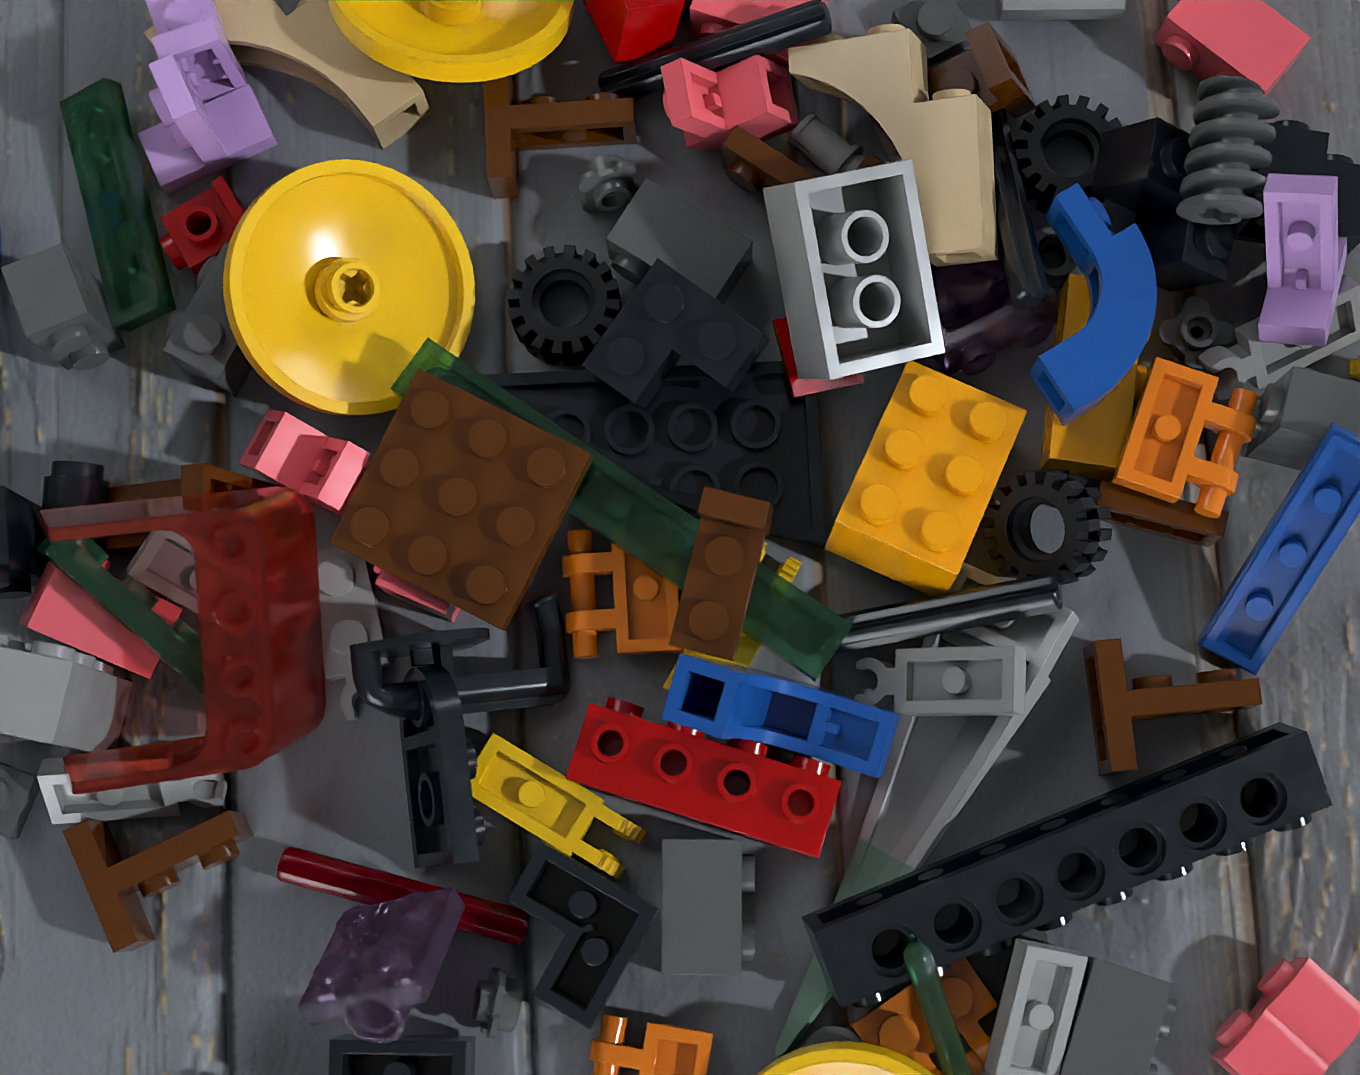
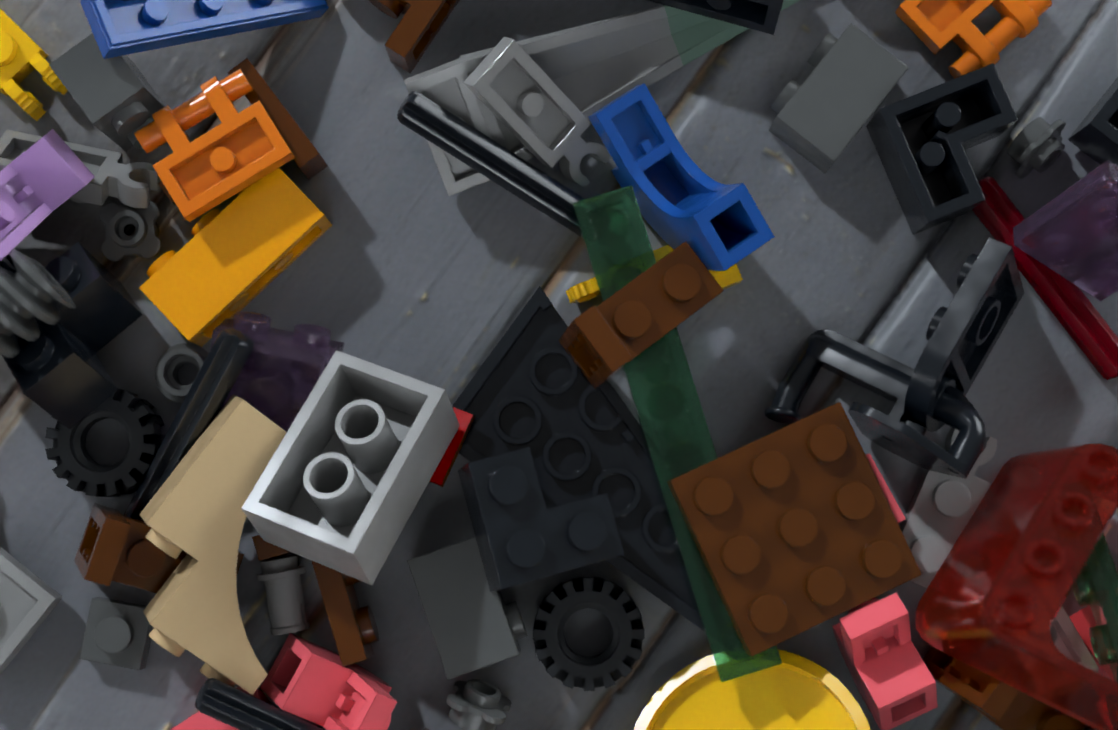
camera: 145 degrees left, 5 degrees up
yellow hinge [471,733,647,879] -> none
orange plate [562,522,682,659] -> none
red brick [565,697,842,859] -> none
light orange brick [824,361,1027,596] -> none
black tyre [983,469,1112,585] -> none
blue arch [1029,183,1157,426] -> none

